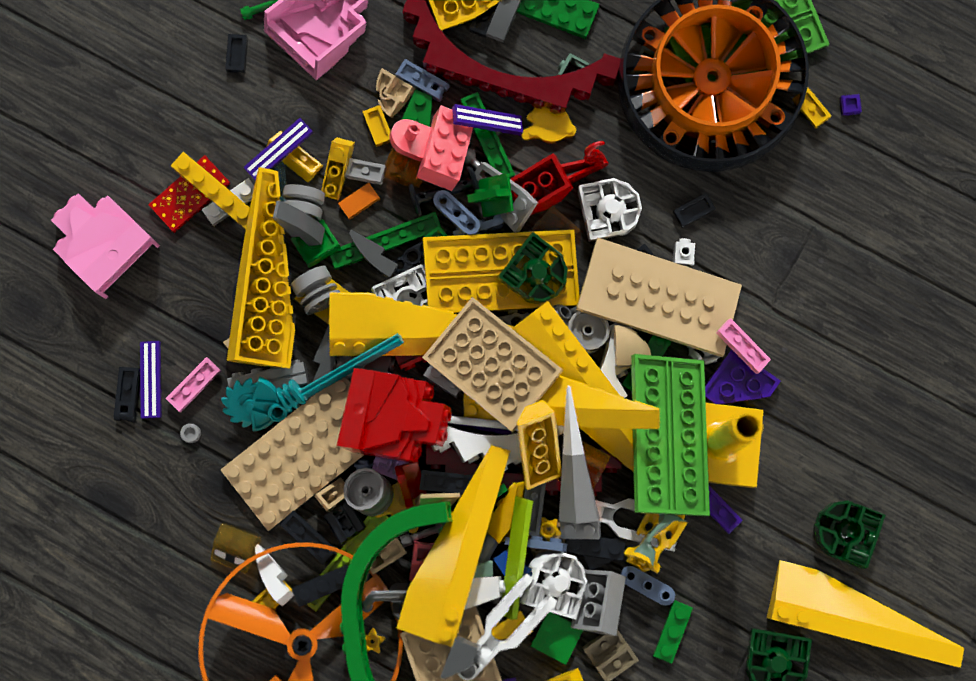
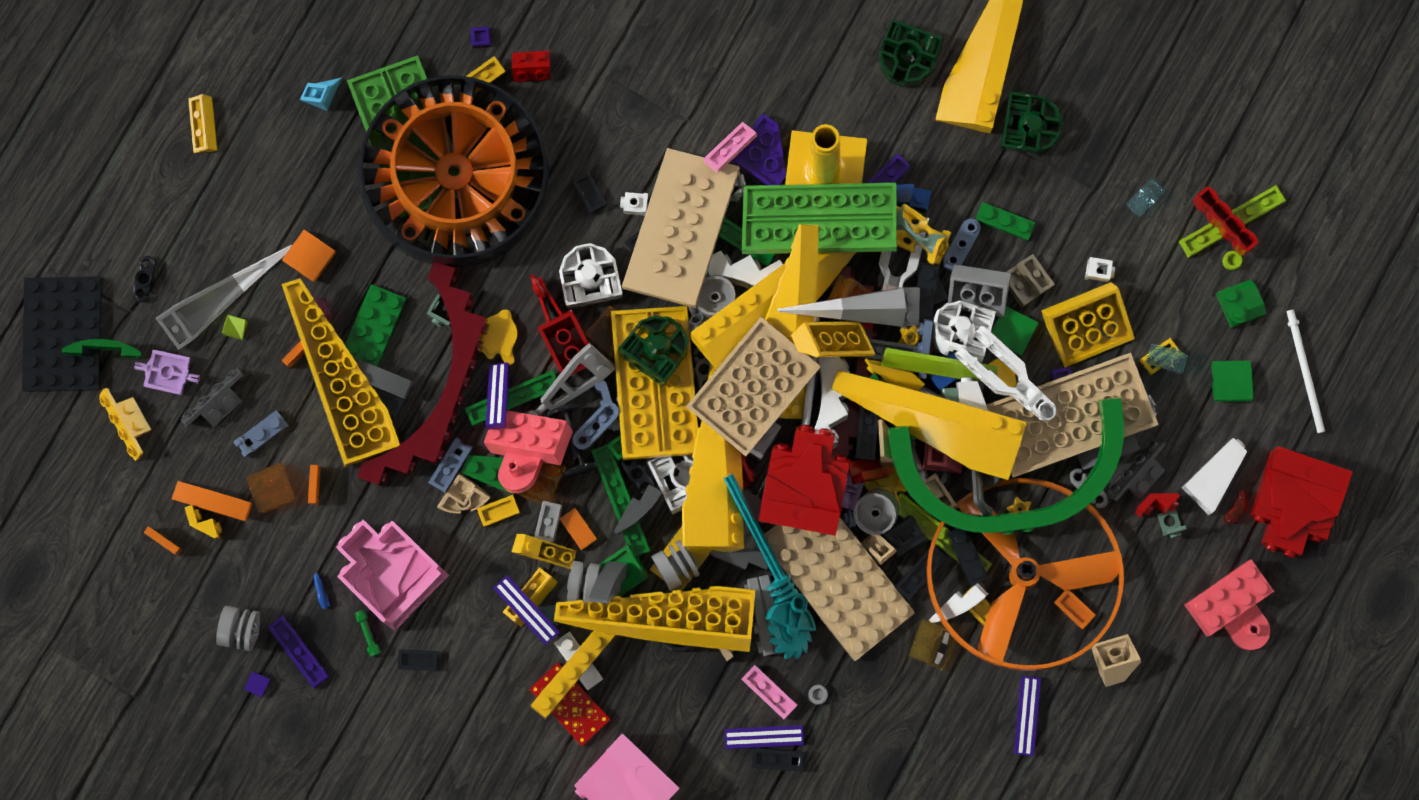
camera: 90 degrees left, 0 degrees up
dark grey slope [440,636,482,679] -> none
green bracket [467,173,514,217] -> none
tan brick [614,325,651,366] -> none
none -> red bracket [512,51,551,82]
none -> blue slope [896,184,931,211]
none -> dark purple tile [1014,676,1041,756]

